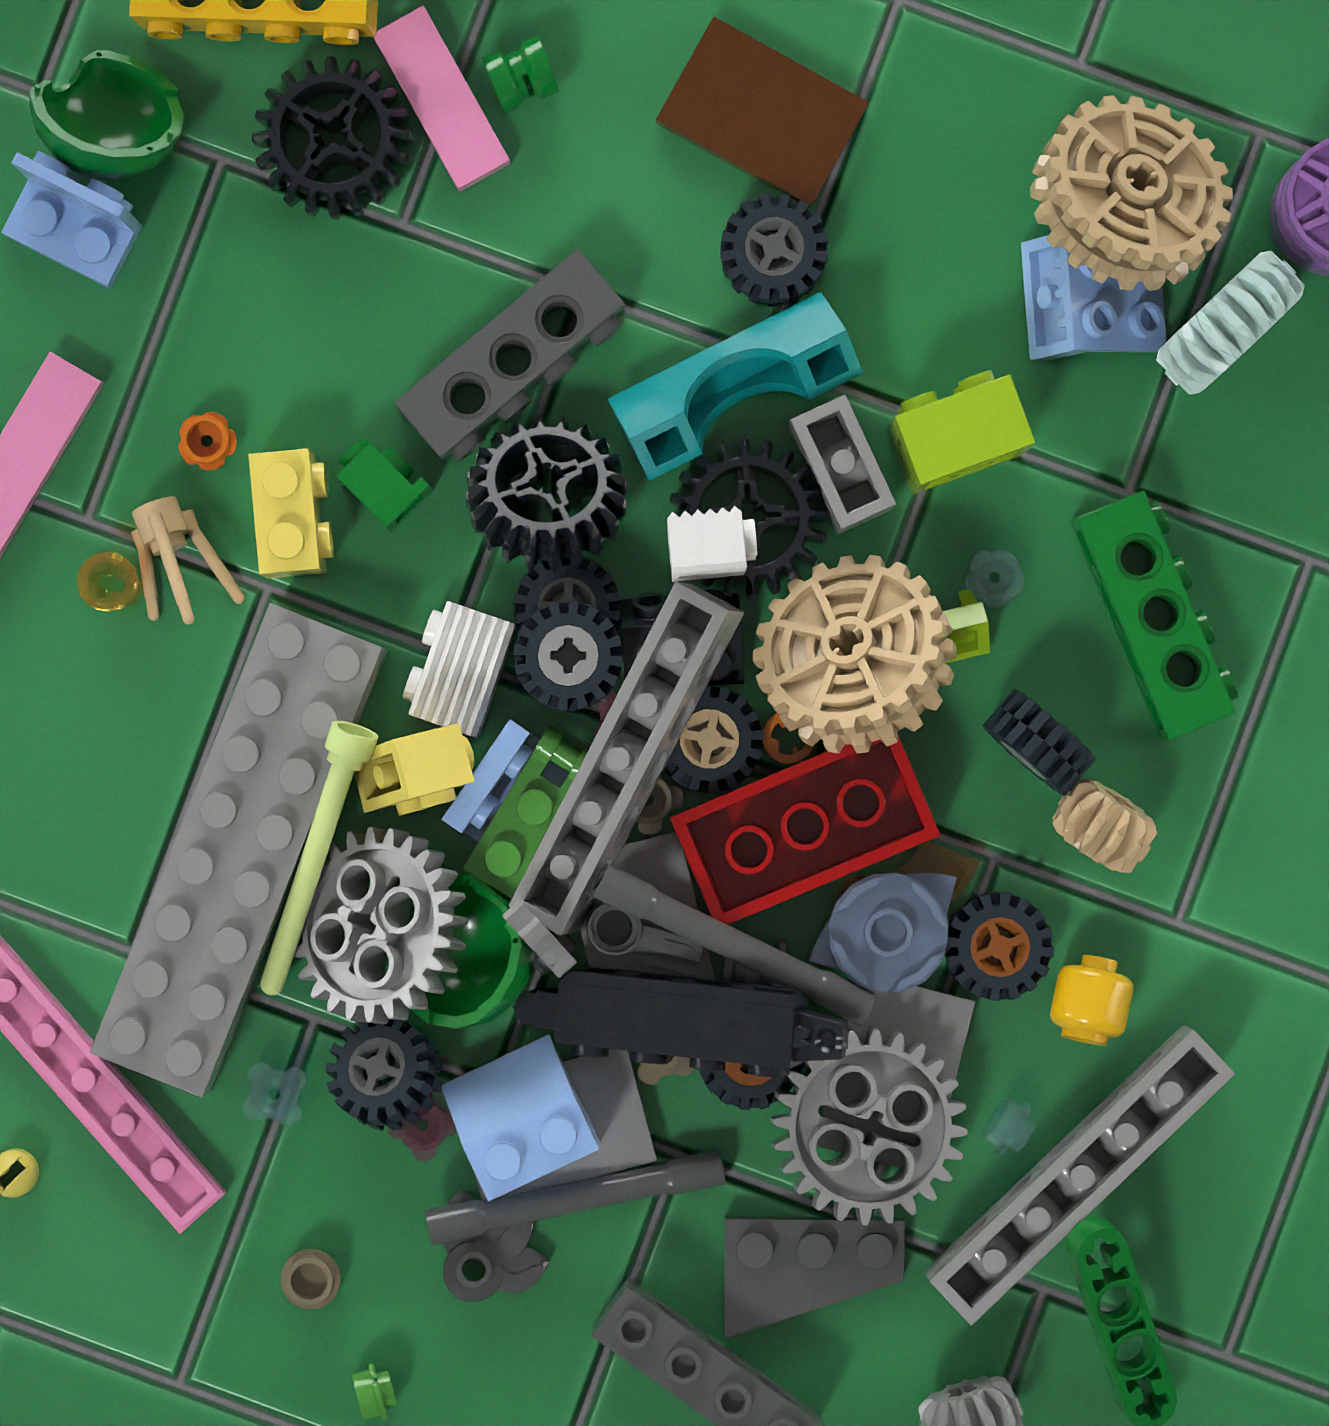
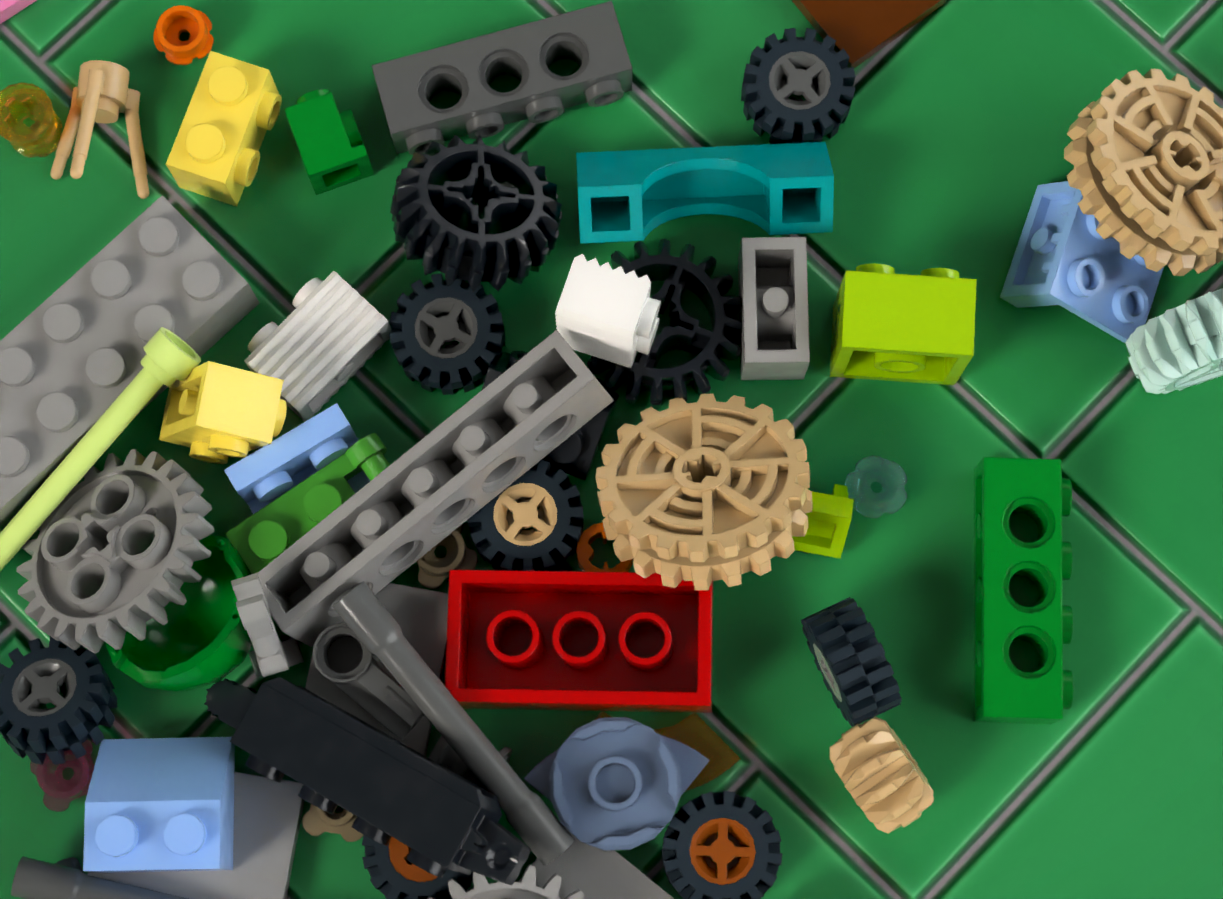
camera: 25 degrees right, 10 degrees down
black wheel [513,601,623,711] -> none

